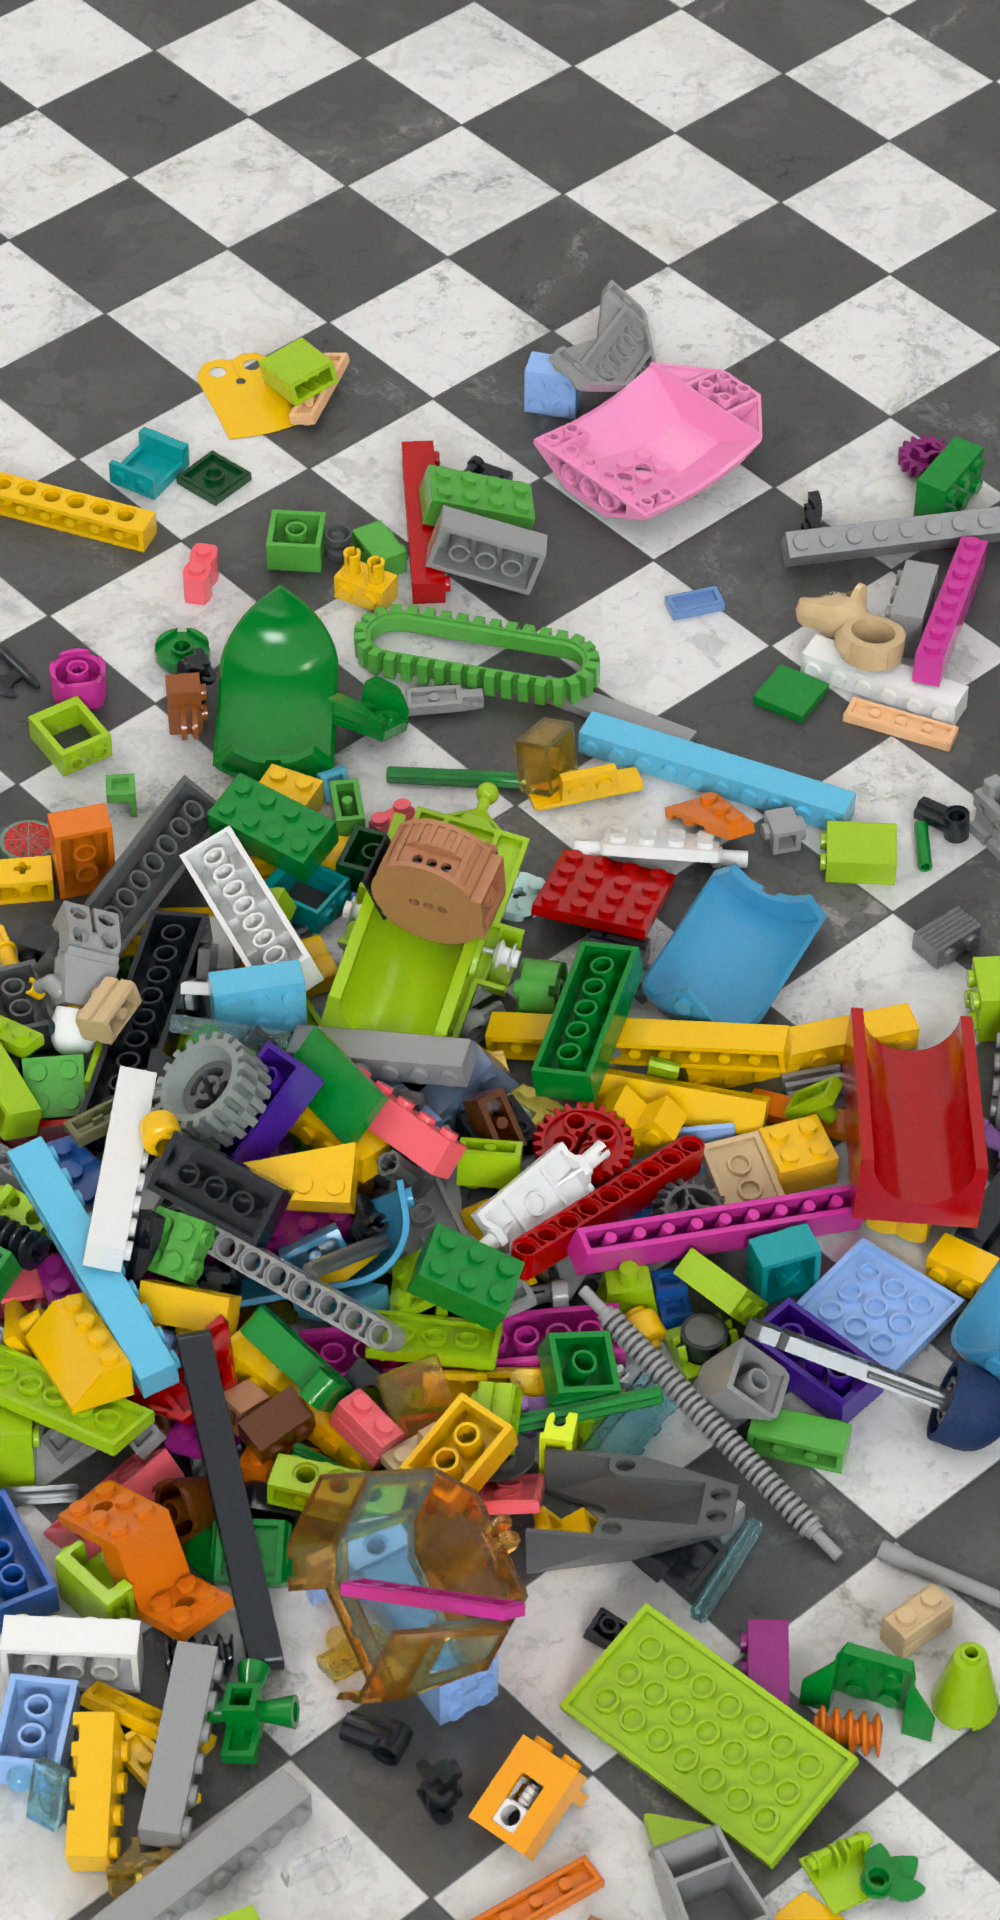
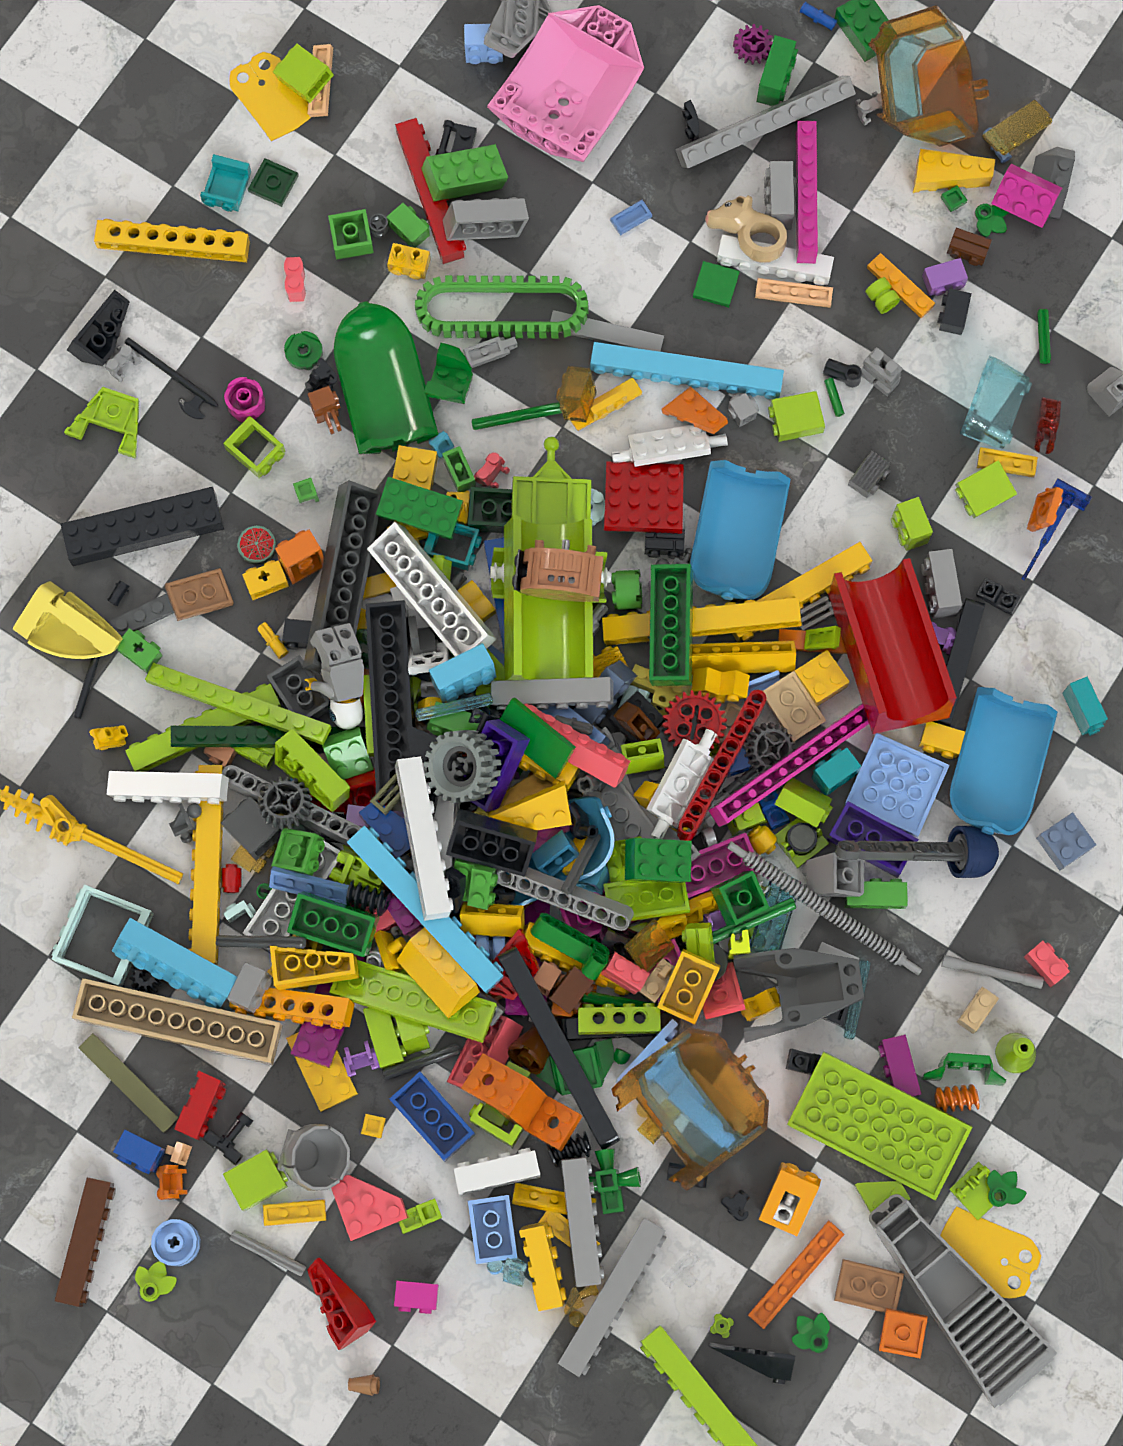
camera: 15 degrees left, 30 degrees up
tan brick [75,976,142,1045] -> none
yellow head [139,1110,182,1157] -> none
dark pink tile [341,1577,525,1621] -> none
lime slope [647,1056,681,1081] -> none

